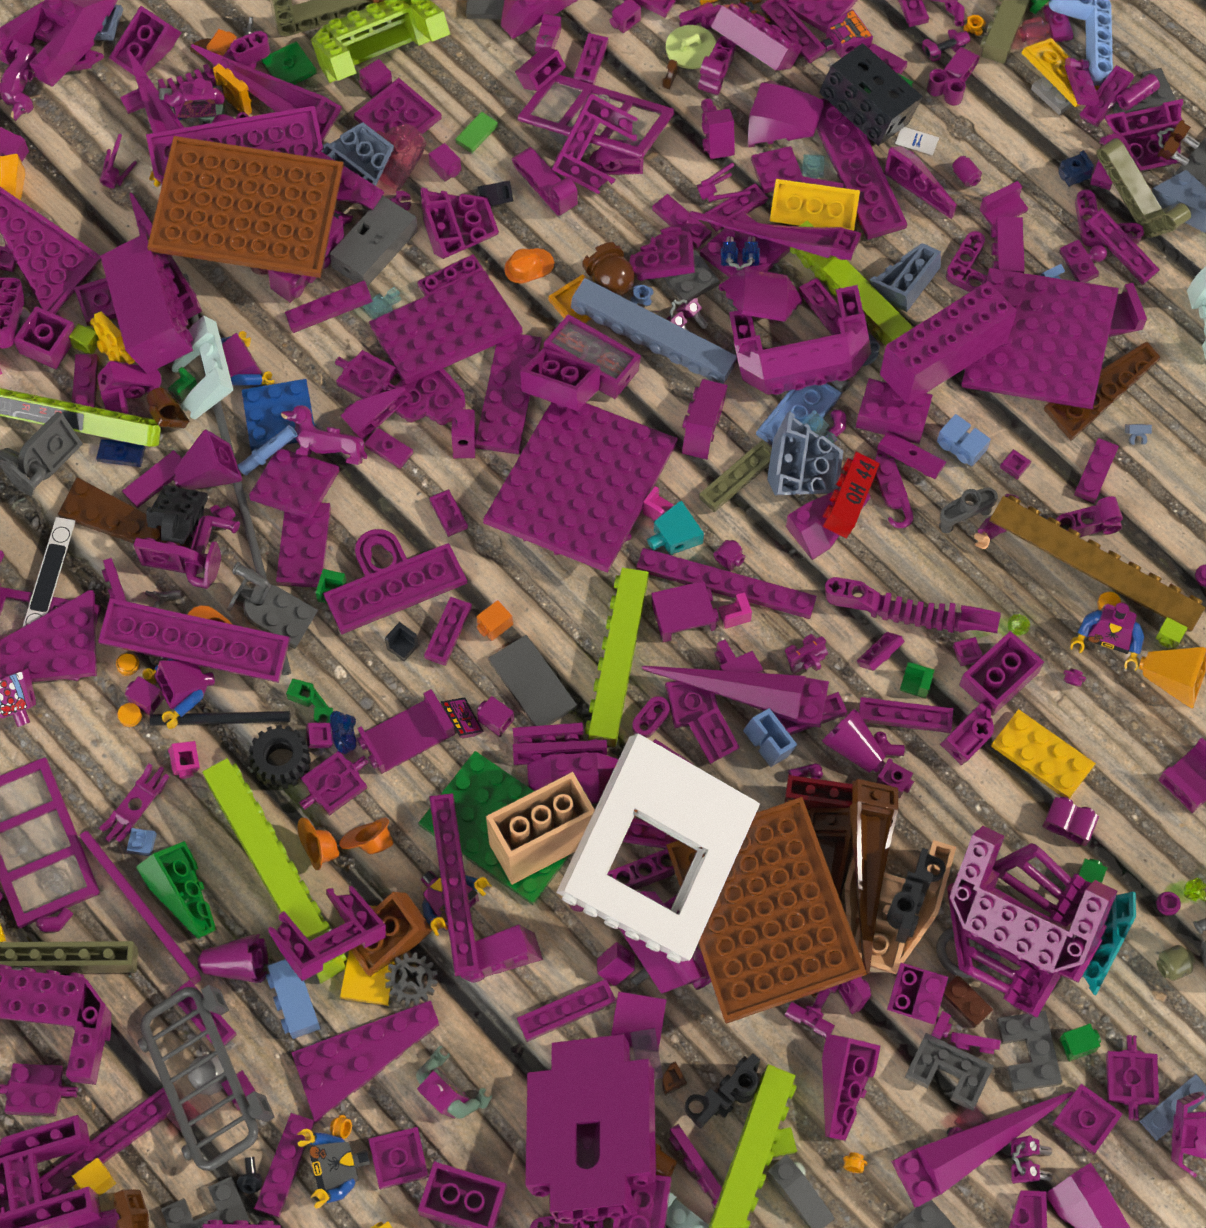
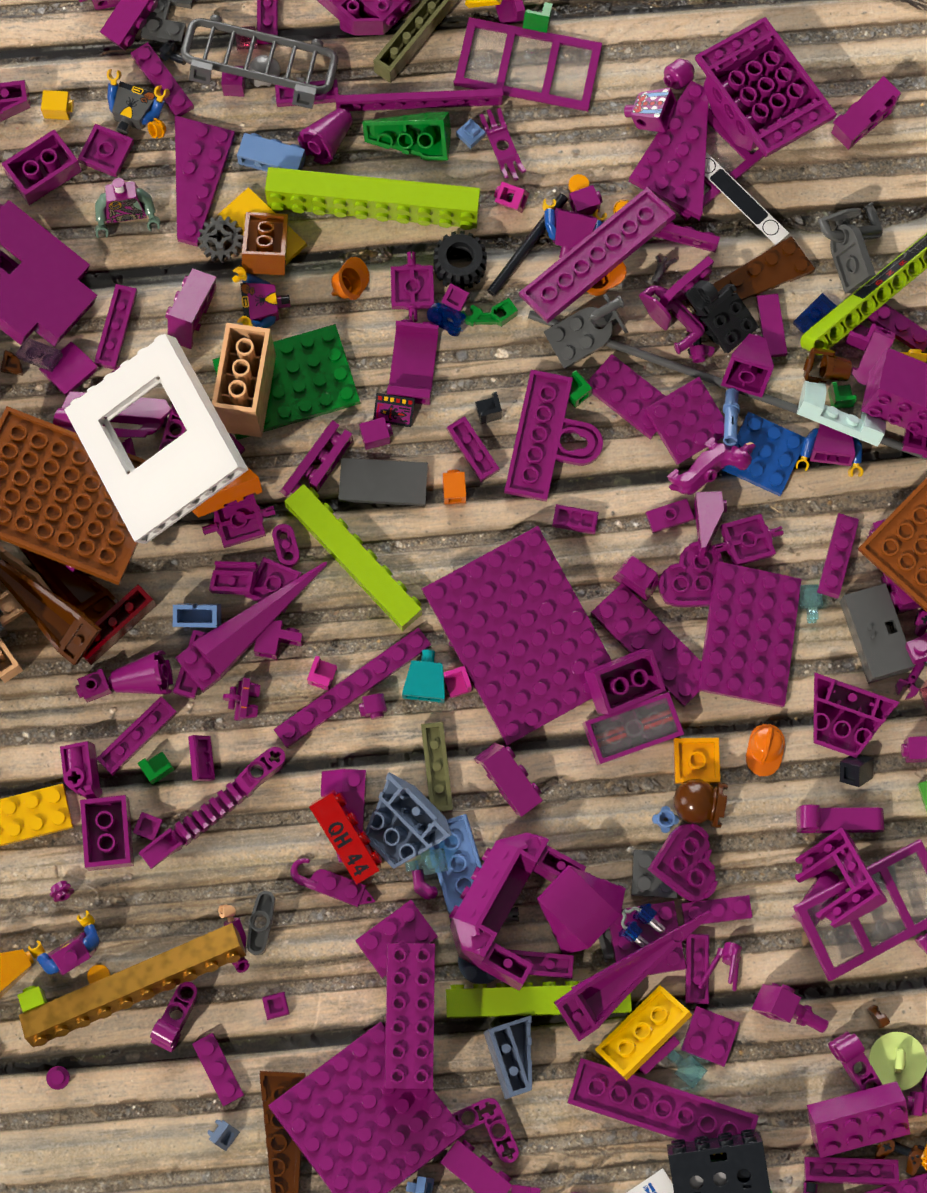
camera: 125 degrees right, 10 degrees up
magenta arm [36,907,74,933] -> none
magenta wedge [269,886,386,981] -> none
orange piece [297,817,339,870] -> none
magenta tile [417,254,484,296] -> none
magenta tile [429,793,479,976] -> none
magenta wedge [527,753,619,804] -> none
sand blue brick [571,278,737,384] -> none
magenta panel [651,581,719,643] -> none
piece [666,298,708,330] -> none
magenta wedge [748,80,825,148] -> none
magenta arm [788,763,823,779] -> none
magenta arm [874,731,905,756] -> none
magenta tile [877,431,946,479] -> none
magenta wedge [884,146,957,219] -> none
medium blue piece [937,414,991,467] -> none
clear neon green plate [1008,614,1030,636] -> none

